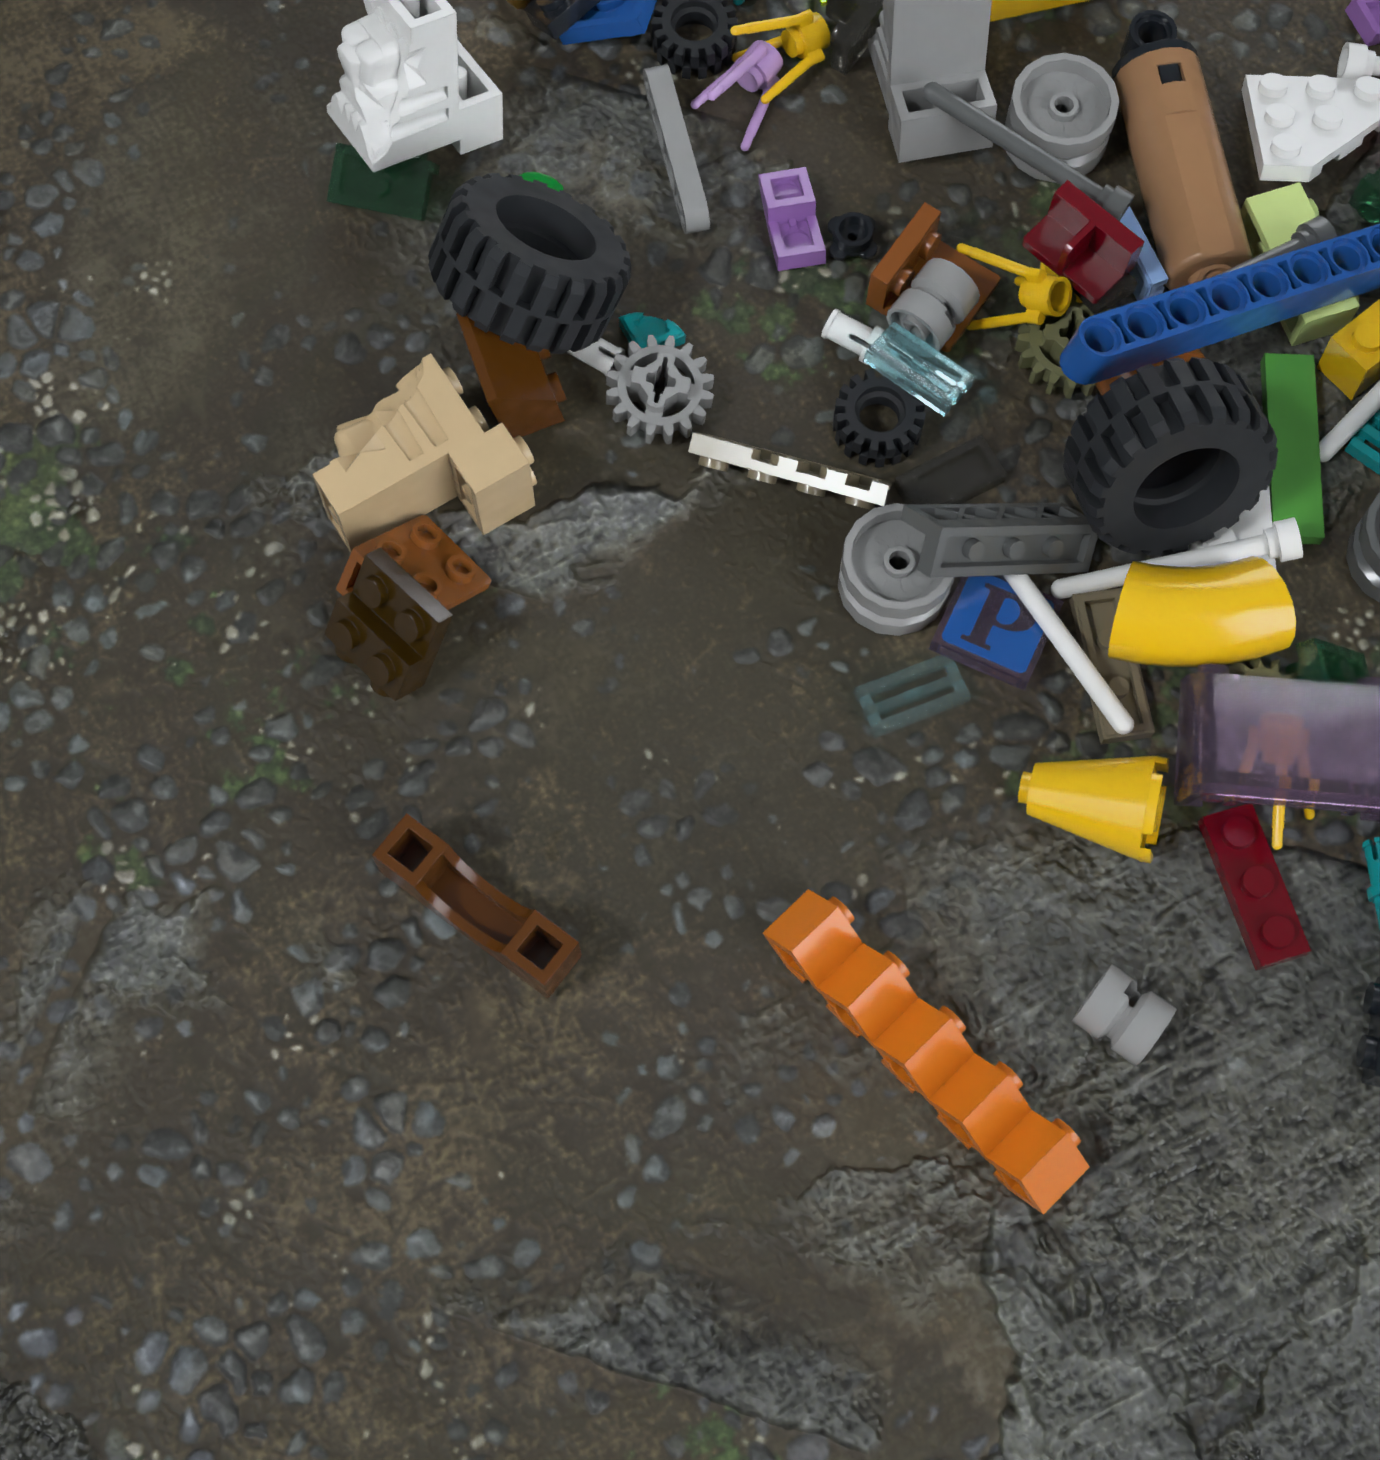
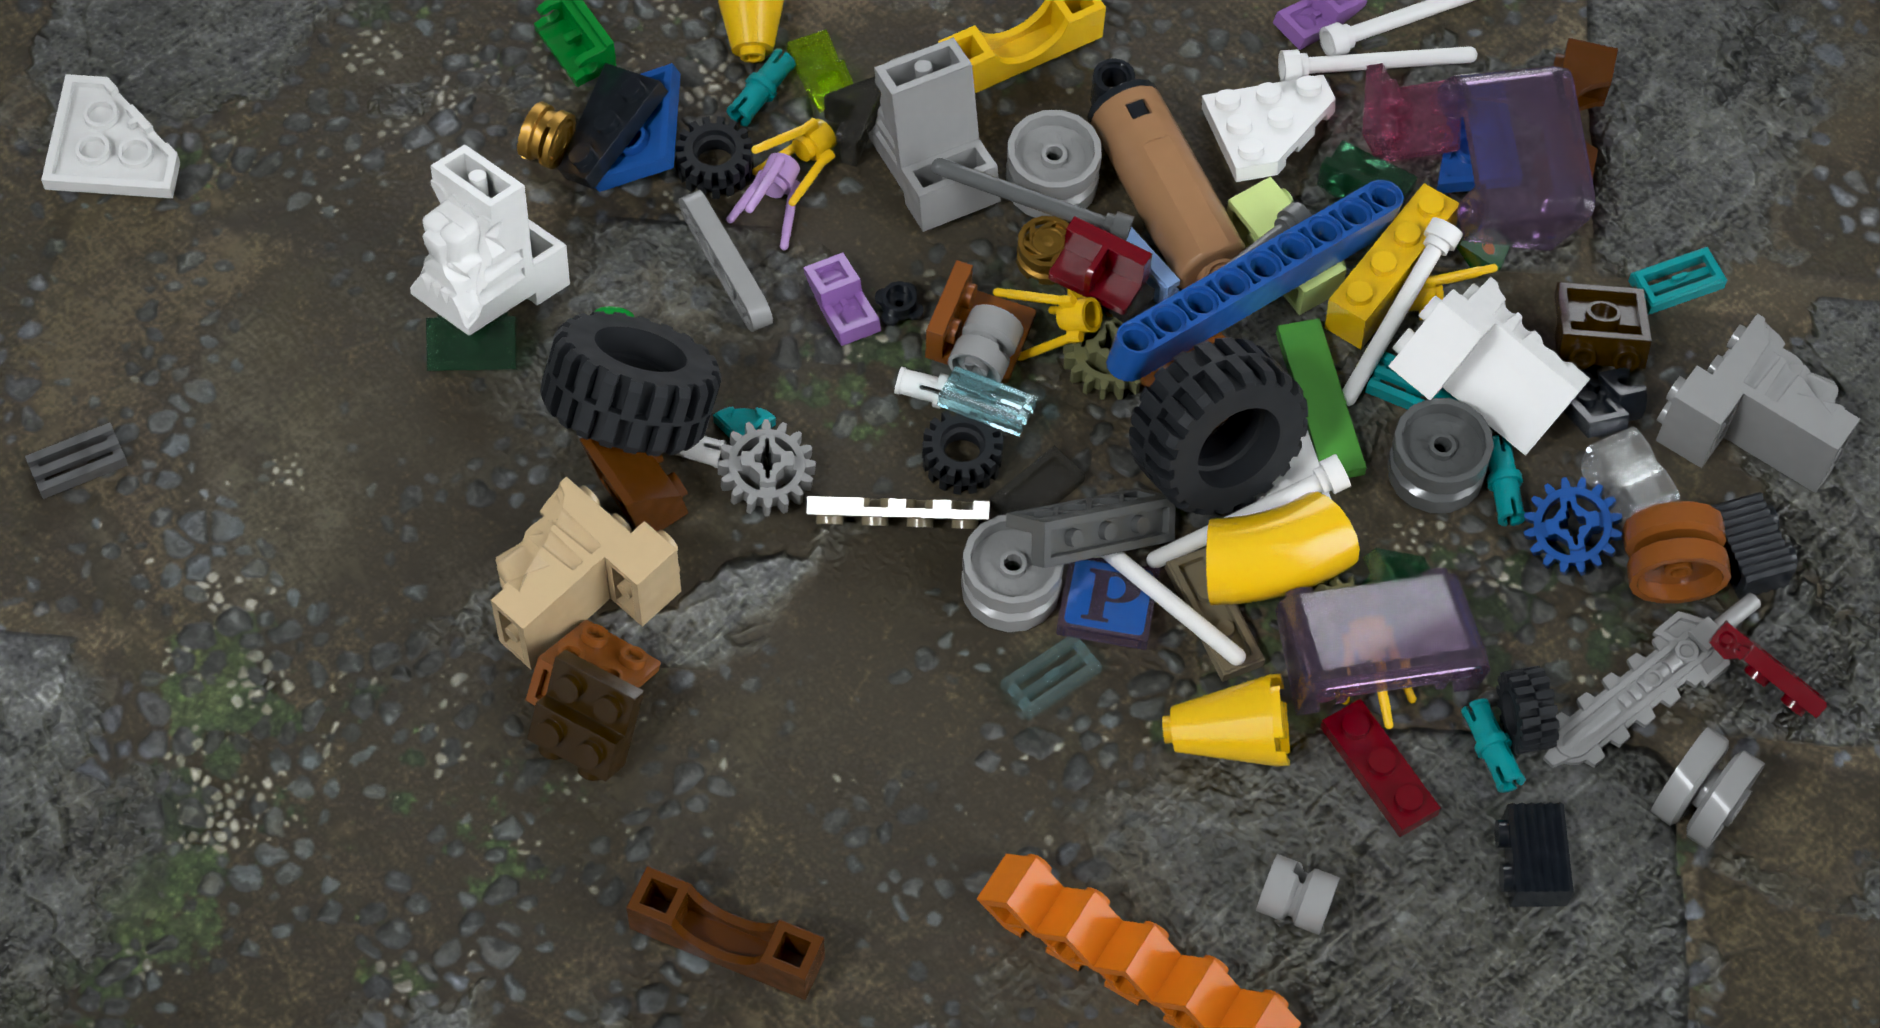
camera: 15 degrees left, 10 degrees down
none -> pearl gold wheel [1016,216,1069,285]

